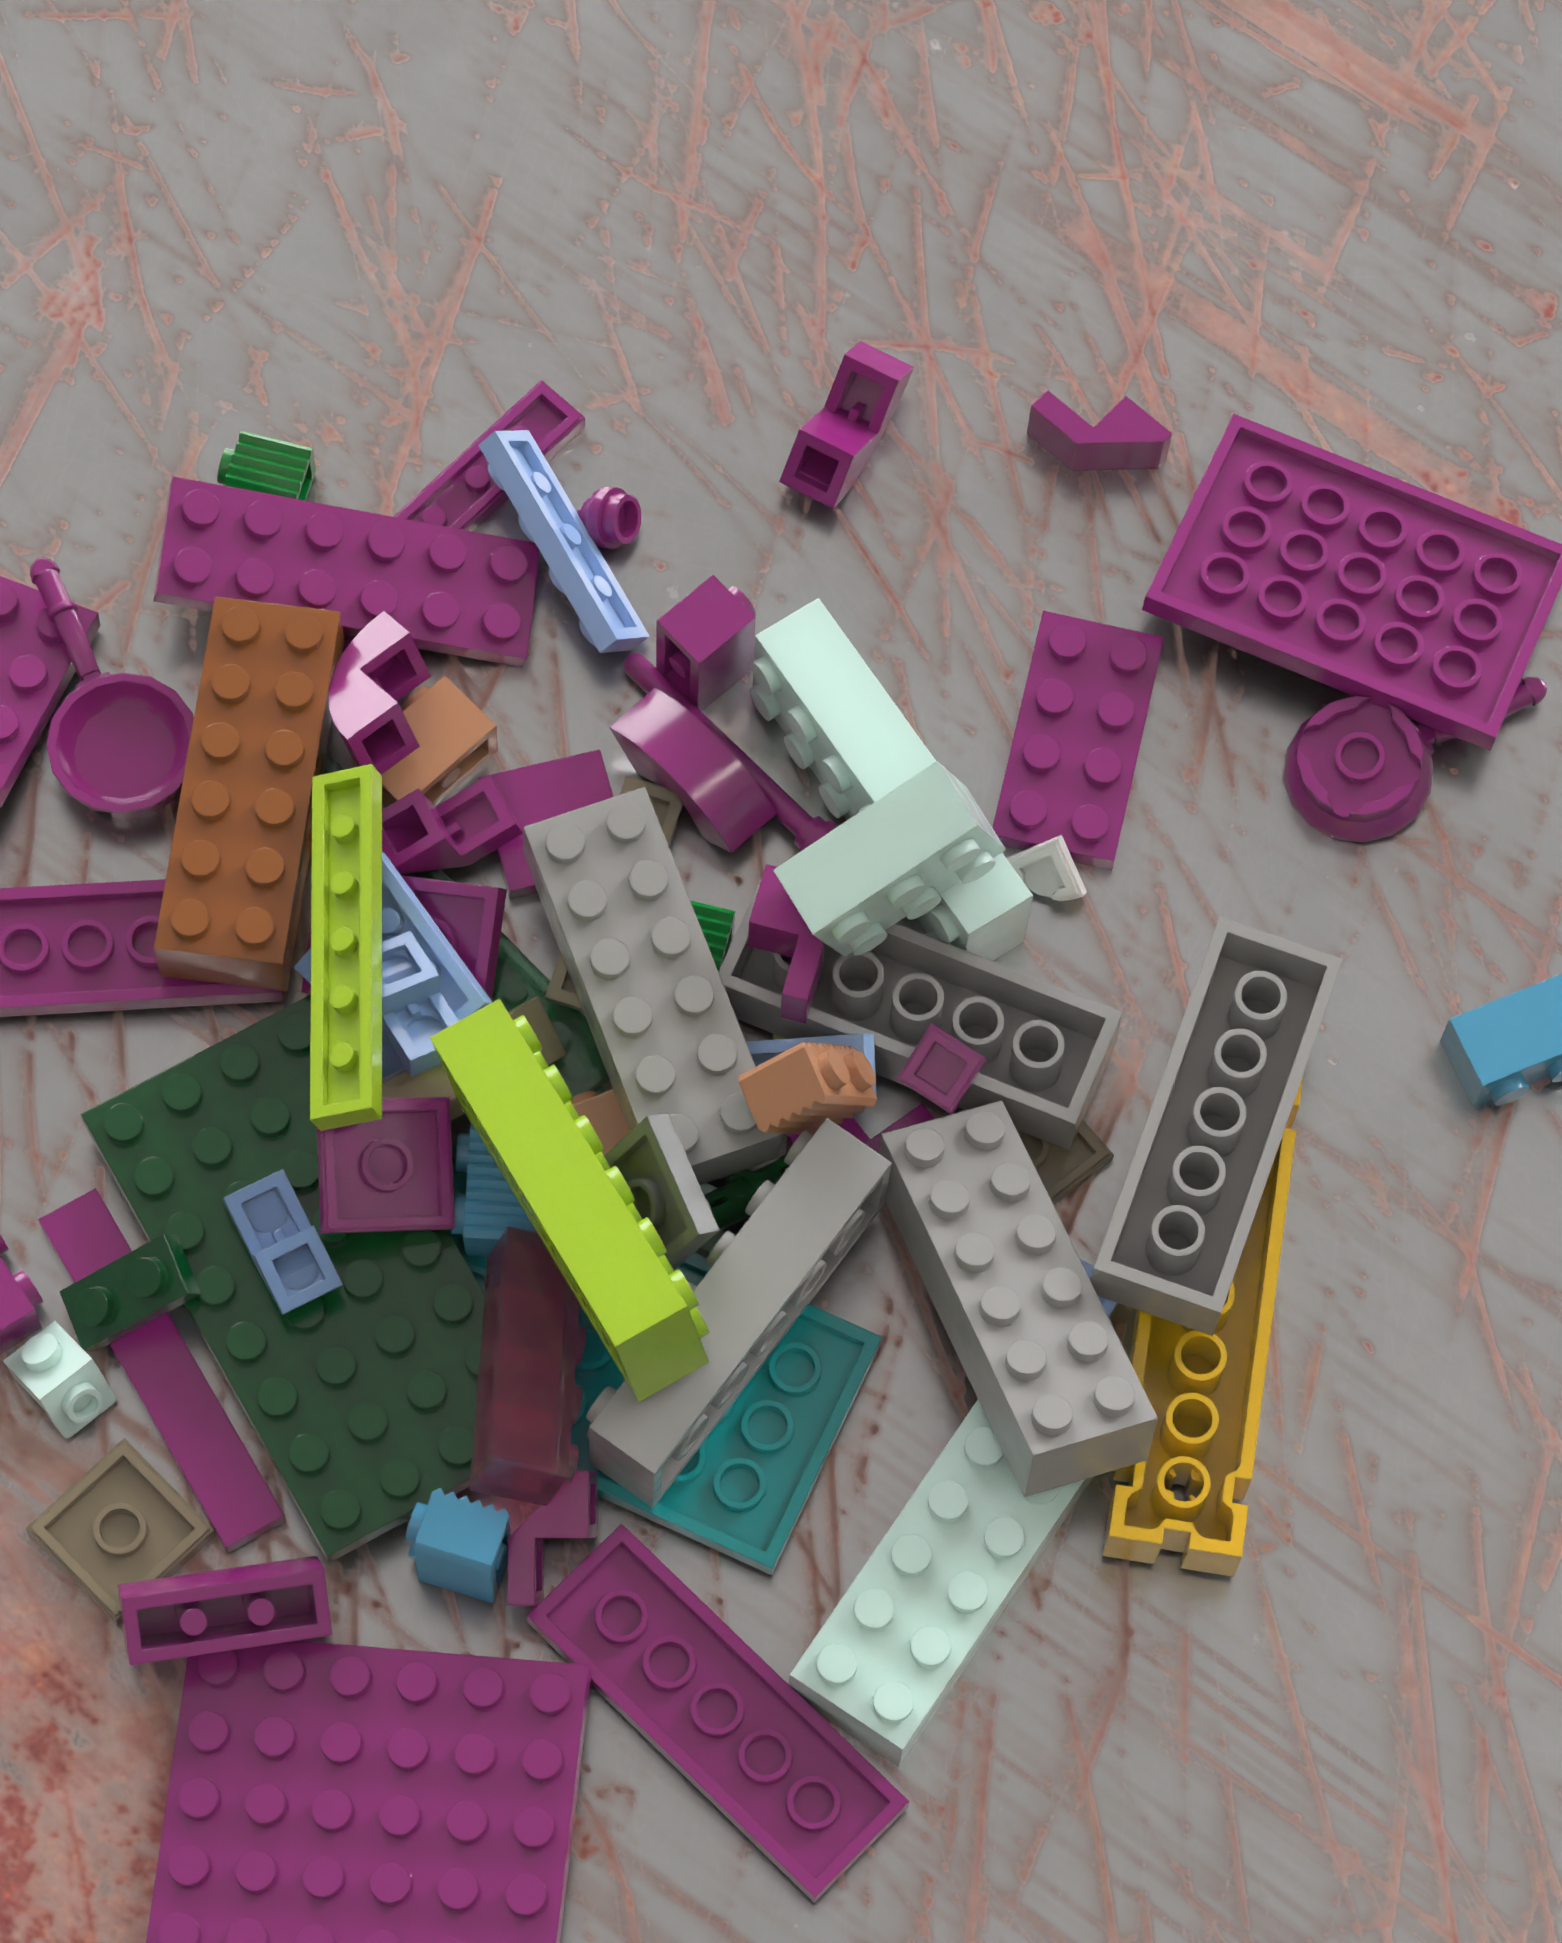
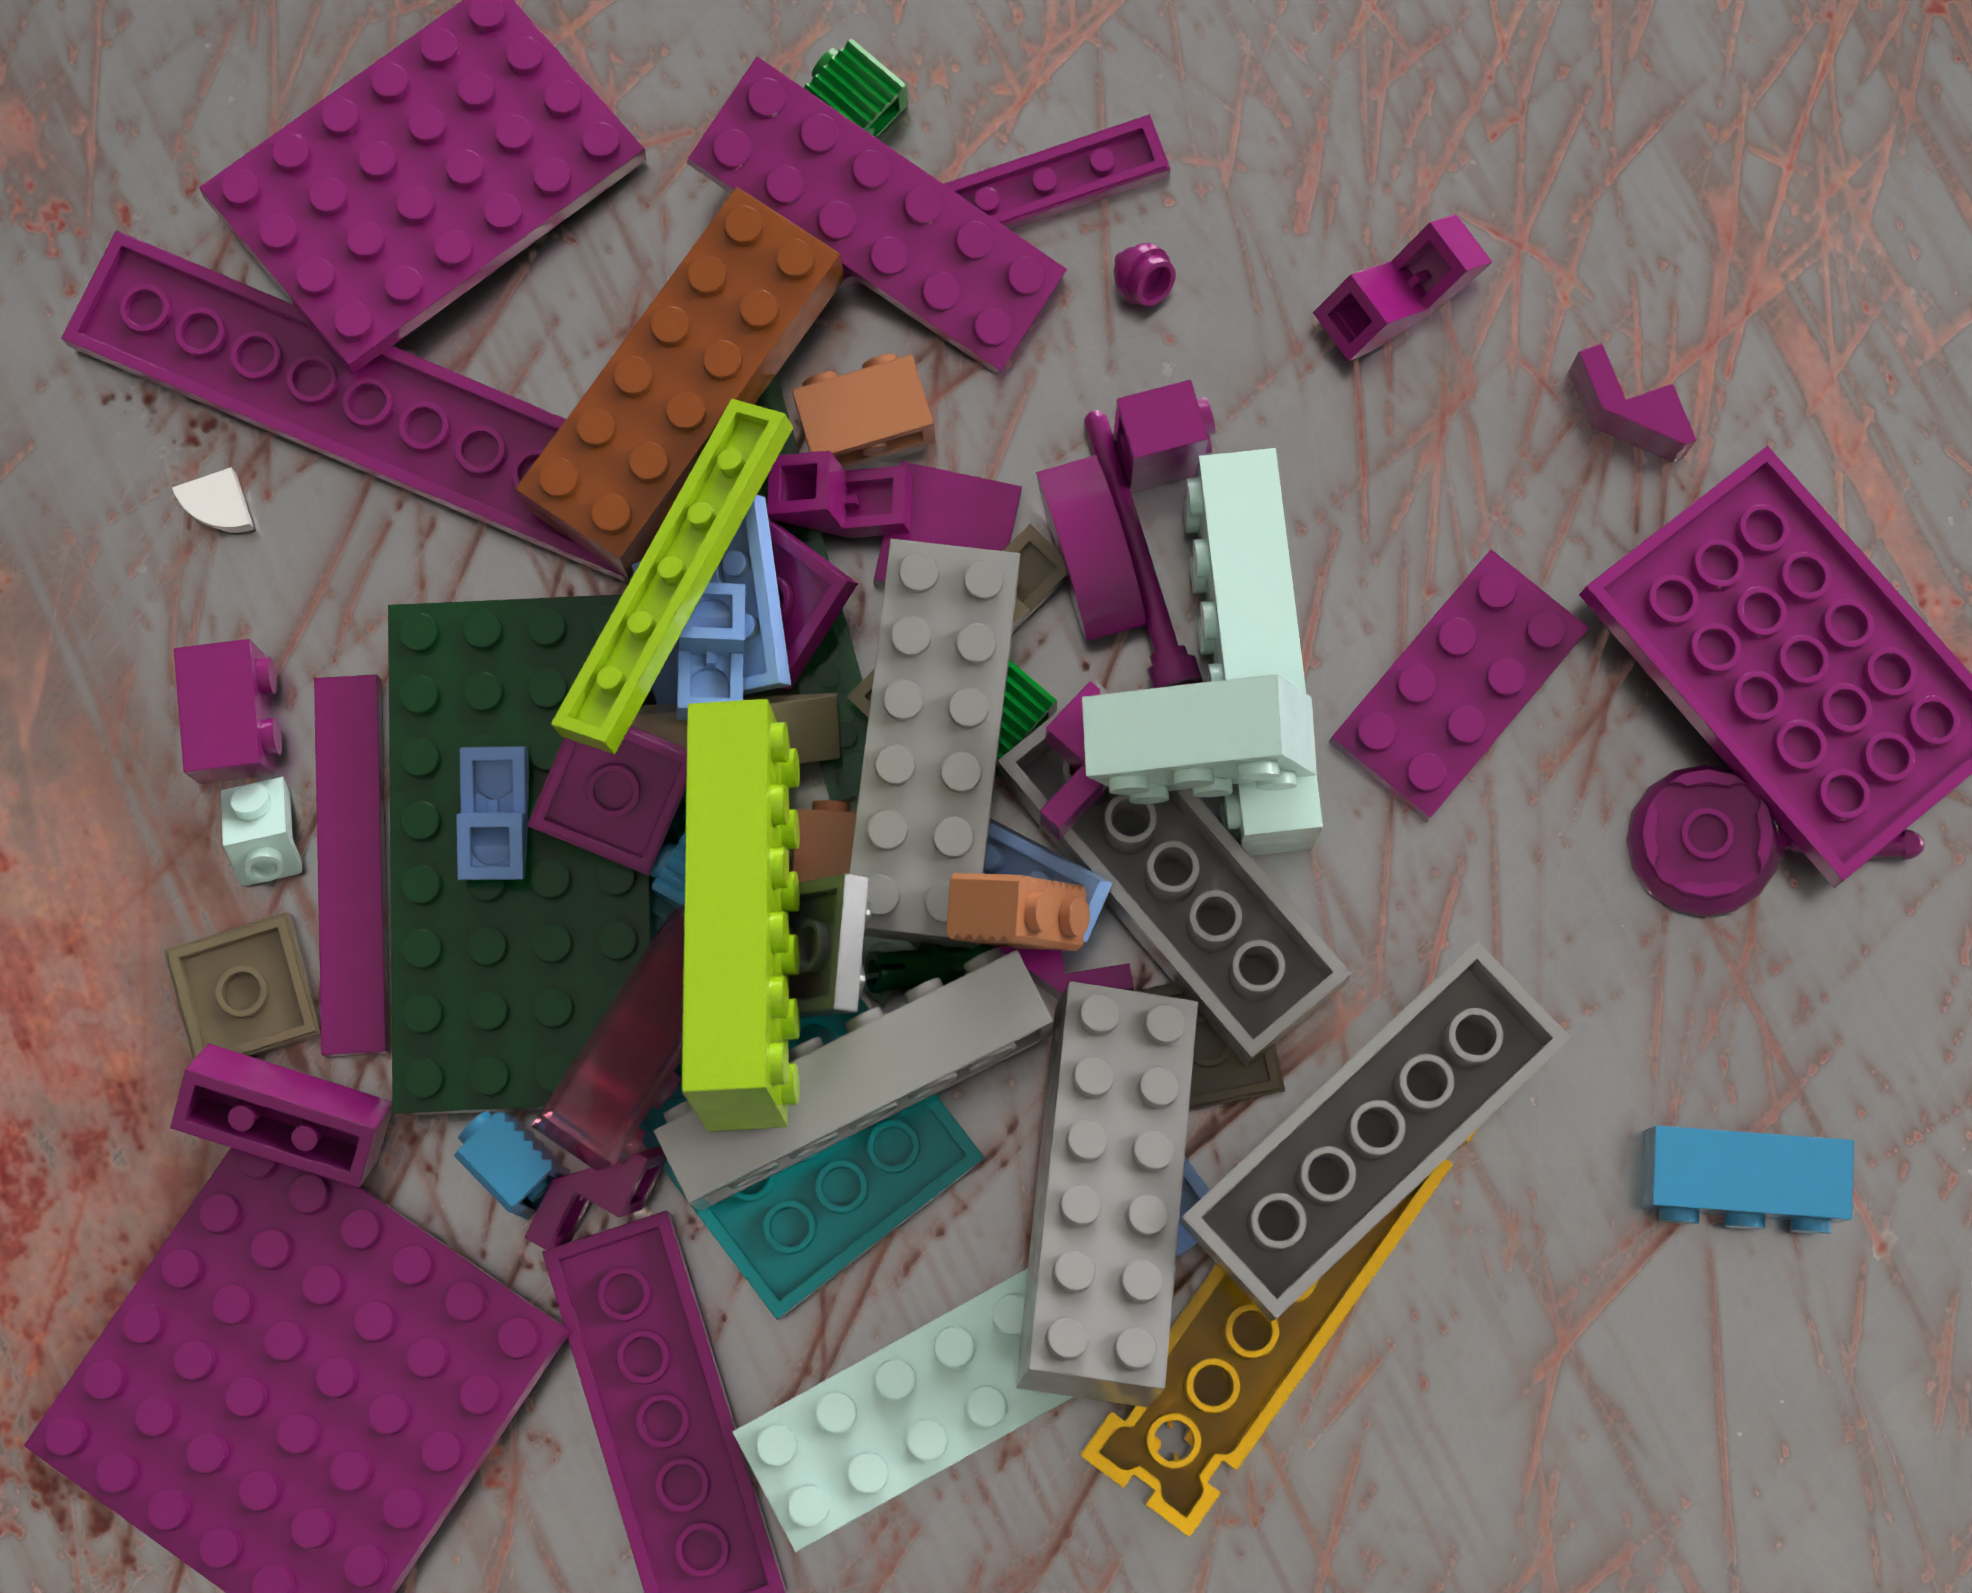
camera: 35 degrees right, 10 degrees up
magenta piece [30,557,194,820] -> none
dark green plate [59,1234,201,1351] -> none
magenta brick [329,611,431,775] -> none
light blue plate [478,430,650,653] -> none
magenta tile [896,1024,988,1114] -> none
white tile [1007,835,1087,901] -> none

